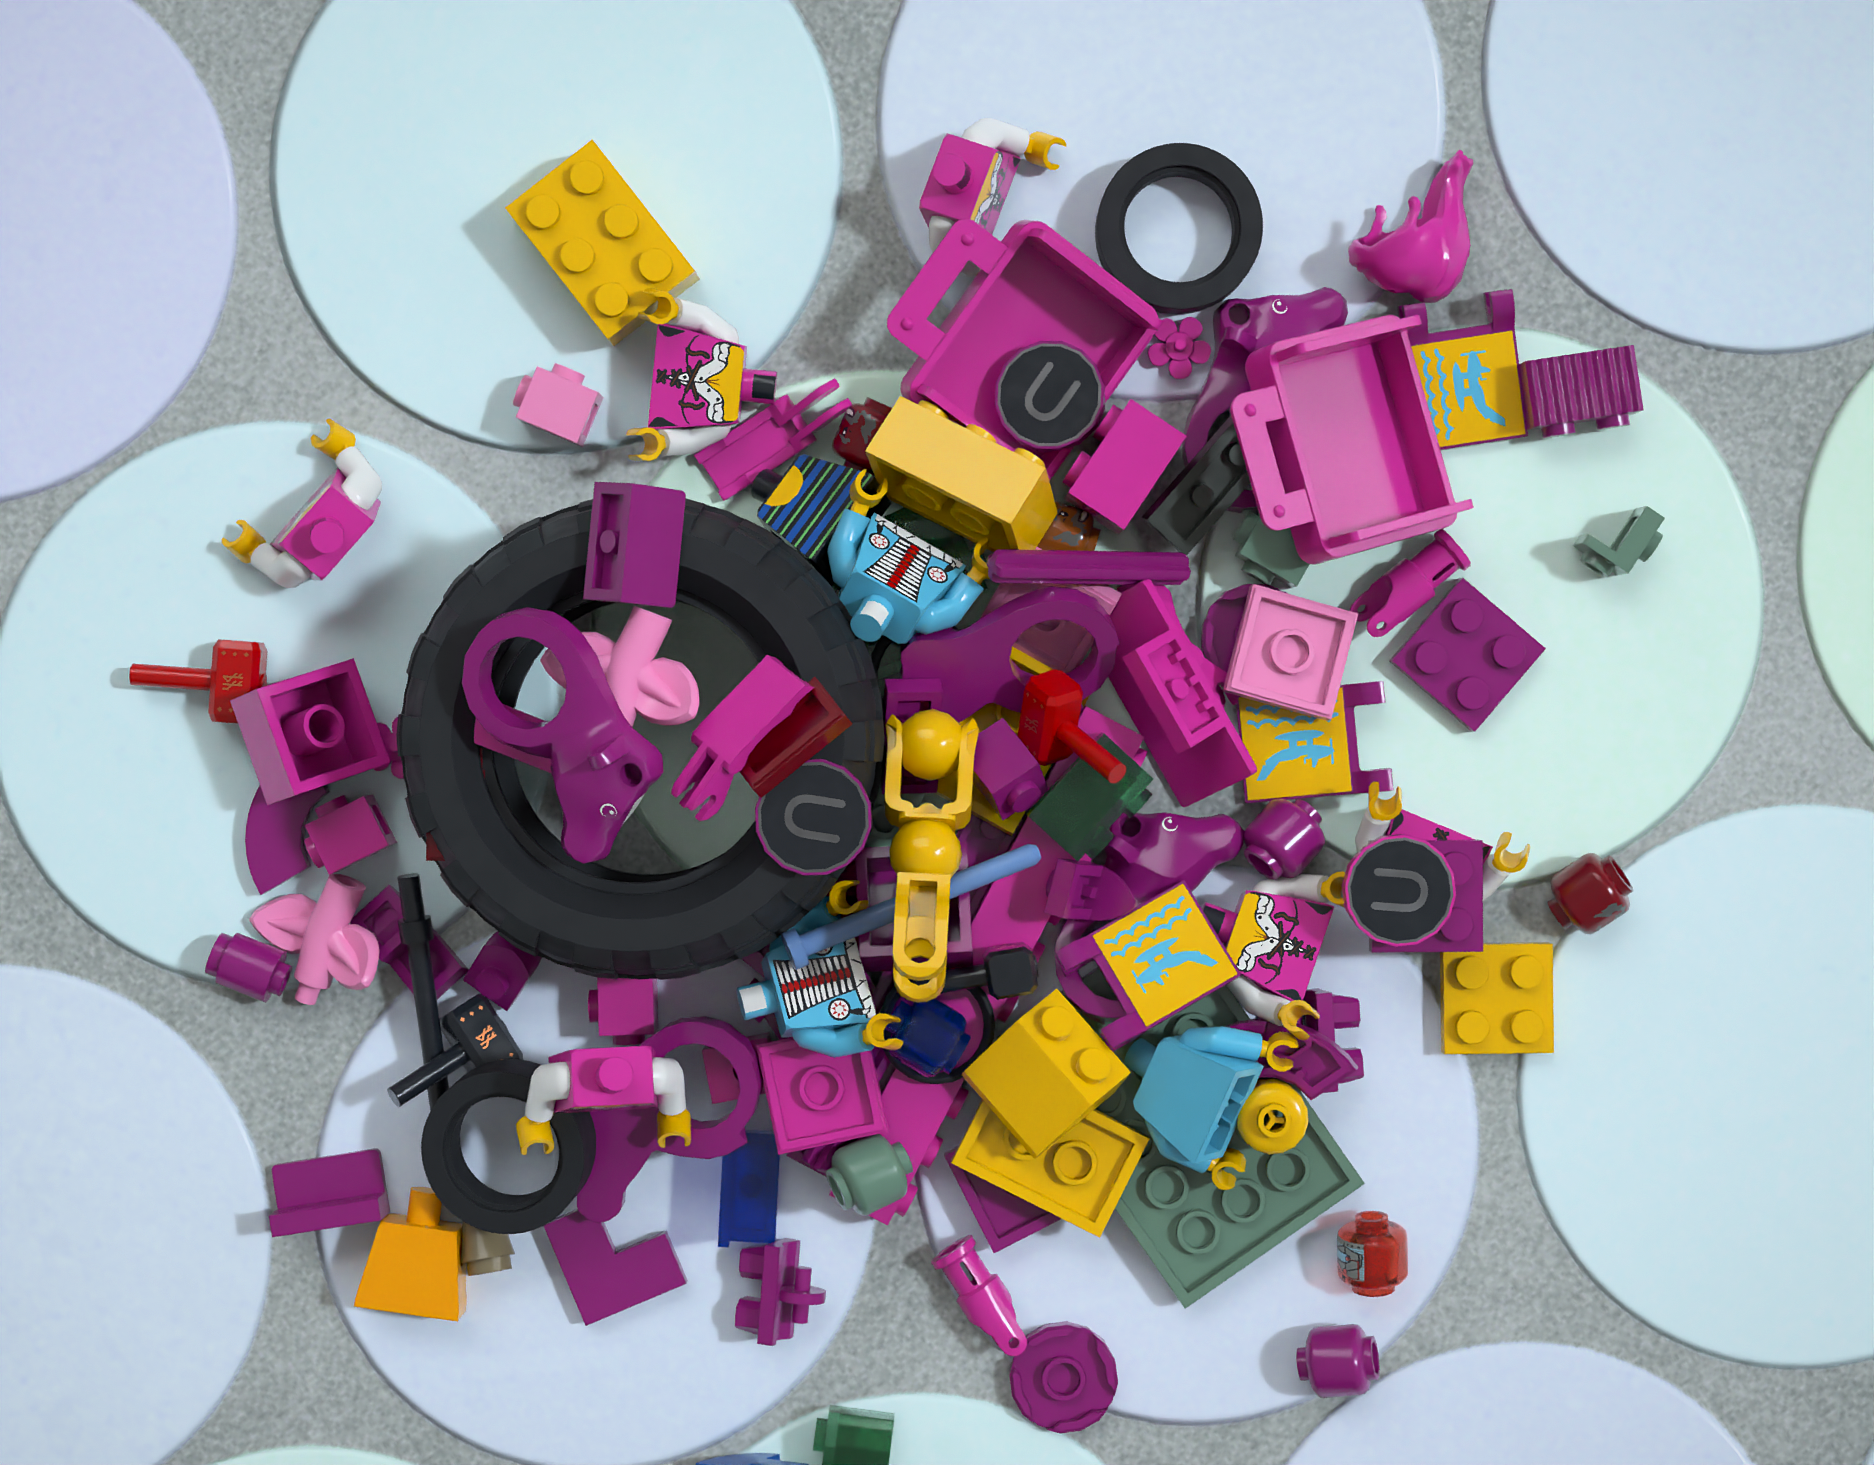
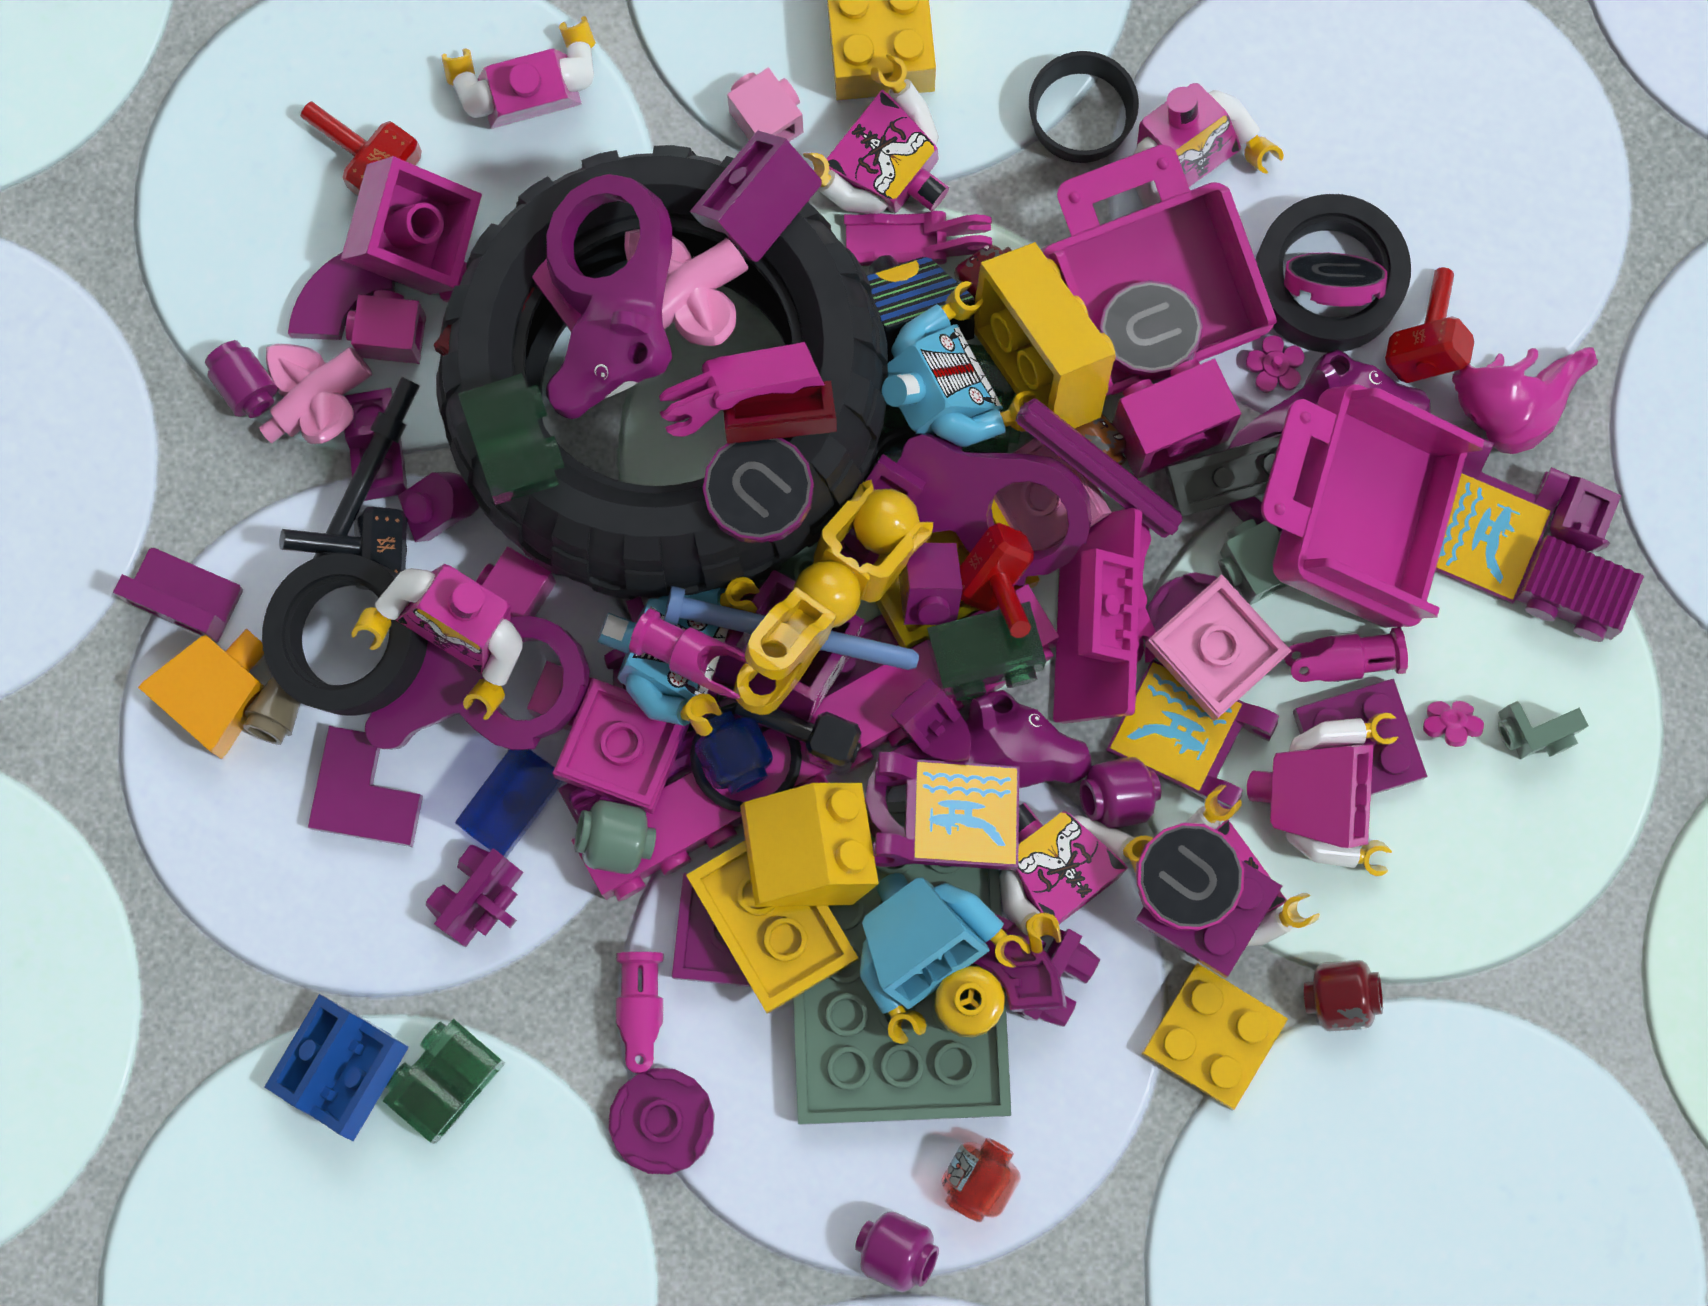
camera: 35 degrees right, 10 degrees down
none -> clear green brick [458,373,565,505]
none -> dark pink piece [629,608,748,699]
none -> black tyre [1029,51,1139,163]
none -> dark pink torso [1247,713,1398,876]
none -> tile [1284,252,1387,307]
none -> red piece [1385,267,1475,383]
none -> dark pink plant [1423,701,1484,747]
none -> magenta plate [1550,476,1622,553]

